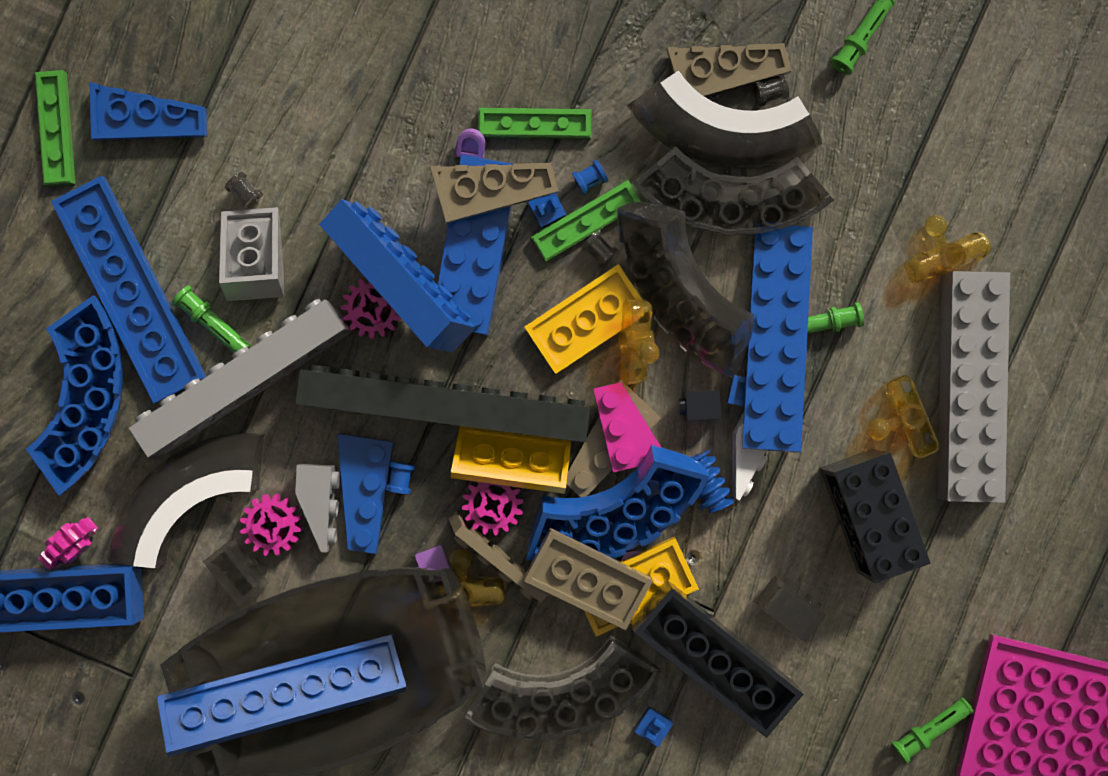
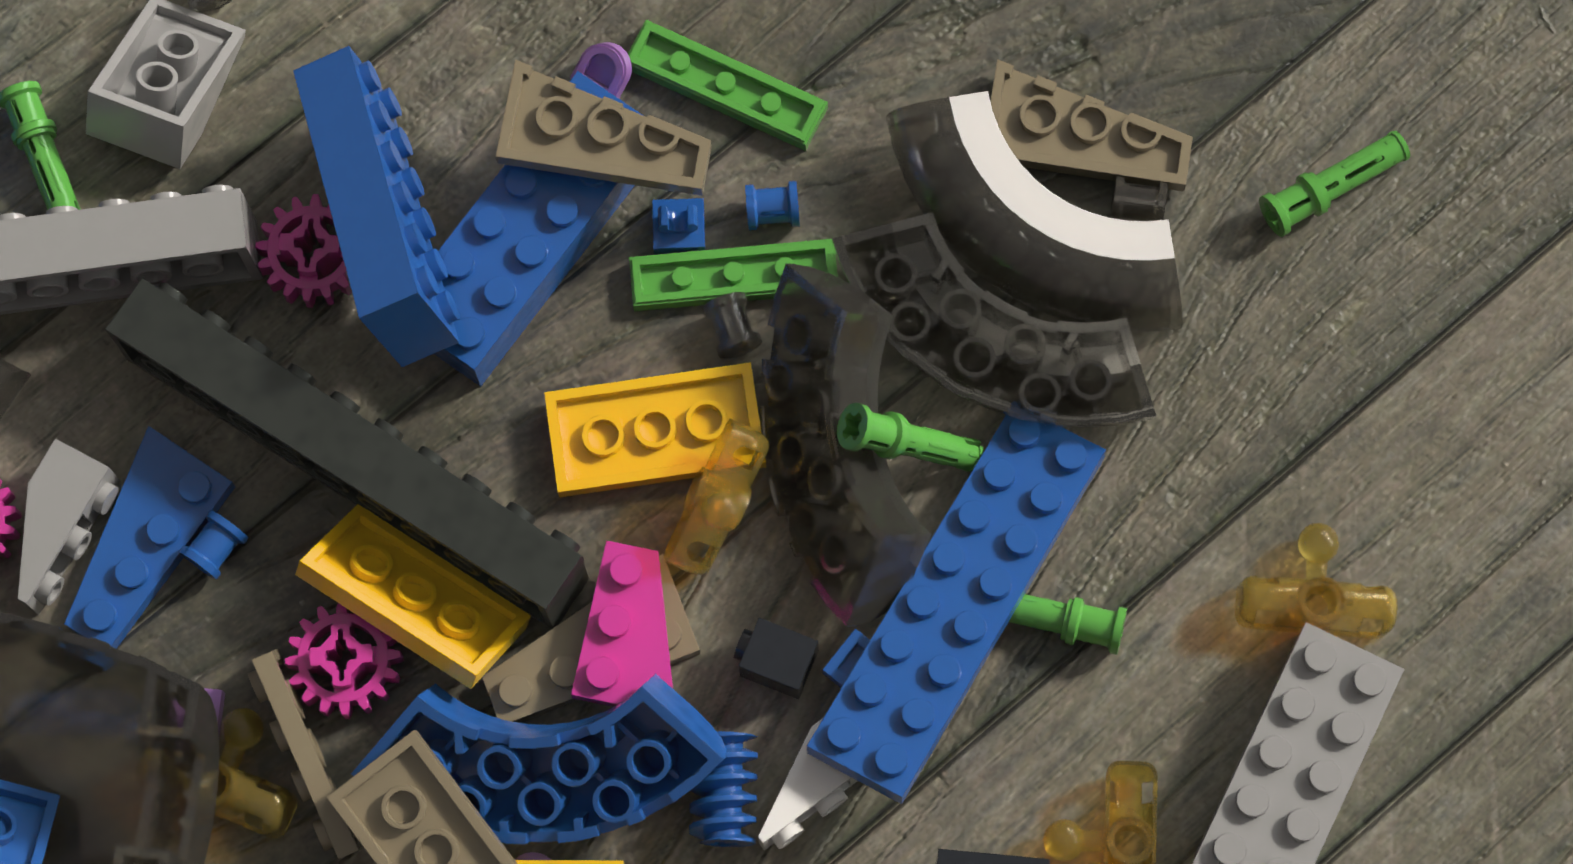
camera: 25 degrees right, 15 degrees down
none -> bright green pin [837,402,984,472]

